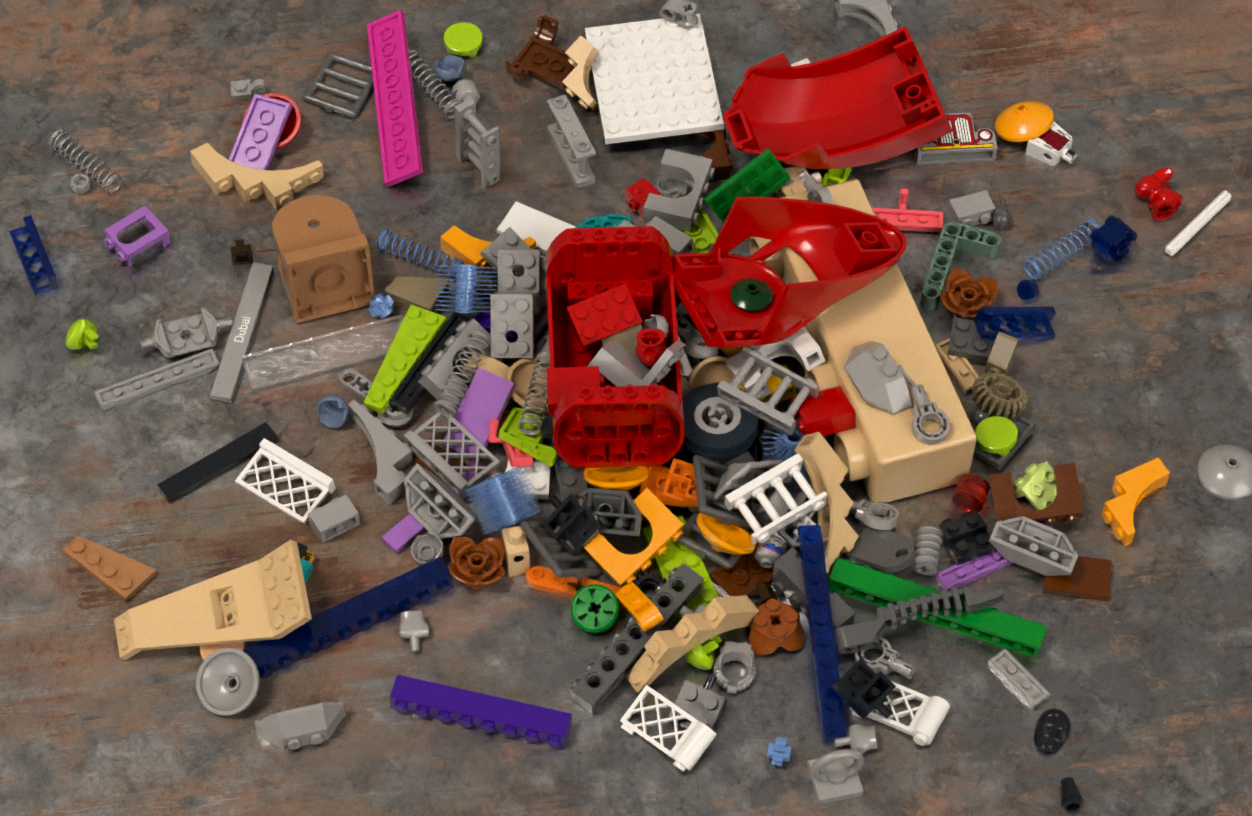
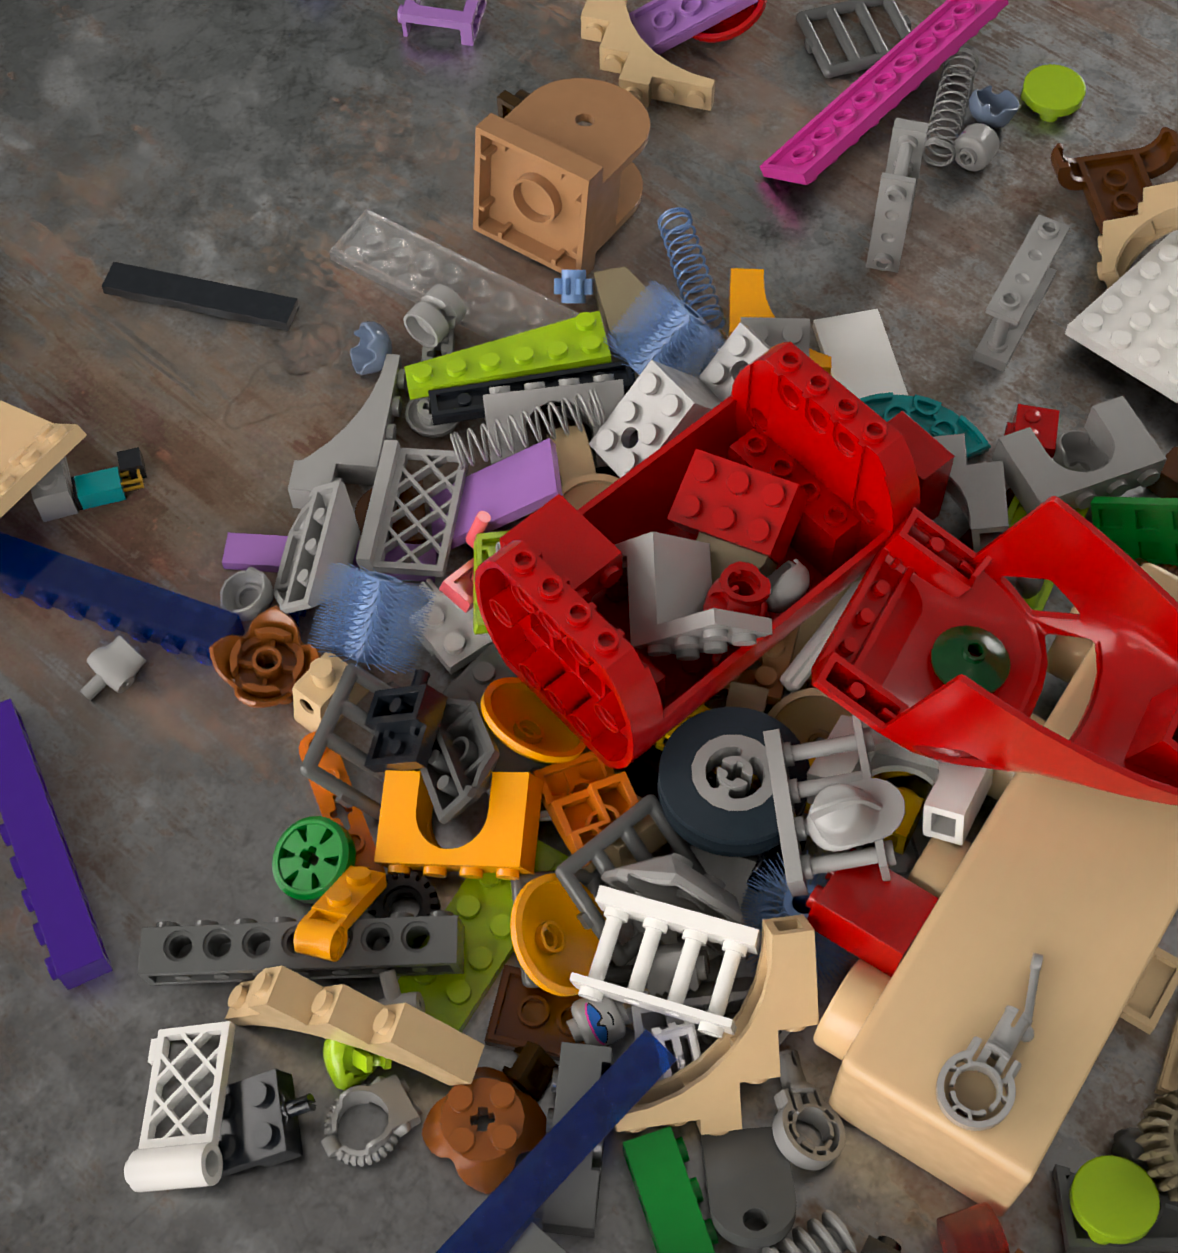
camera: 55 degrees right, 5 degrees up
lime piece [65,319,99,350] -> none
light grey tile [94,348,220,411] -> none
light grey plate [140,308,233,358] -> none
light grey tile [210,262,273,403] -> none
white fence [235,438,336,525] -> none
light grey brick [308,495,360,544] -> none
light grey wedge [844,341,912,415] -> none
none -> light grey wheel [403,284,467,348]
none -> light grey piece [807,778,905,852]

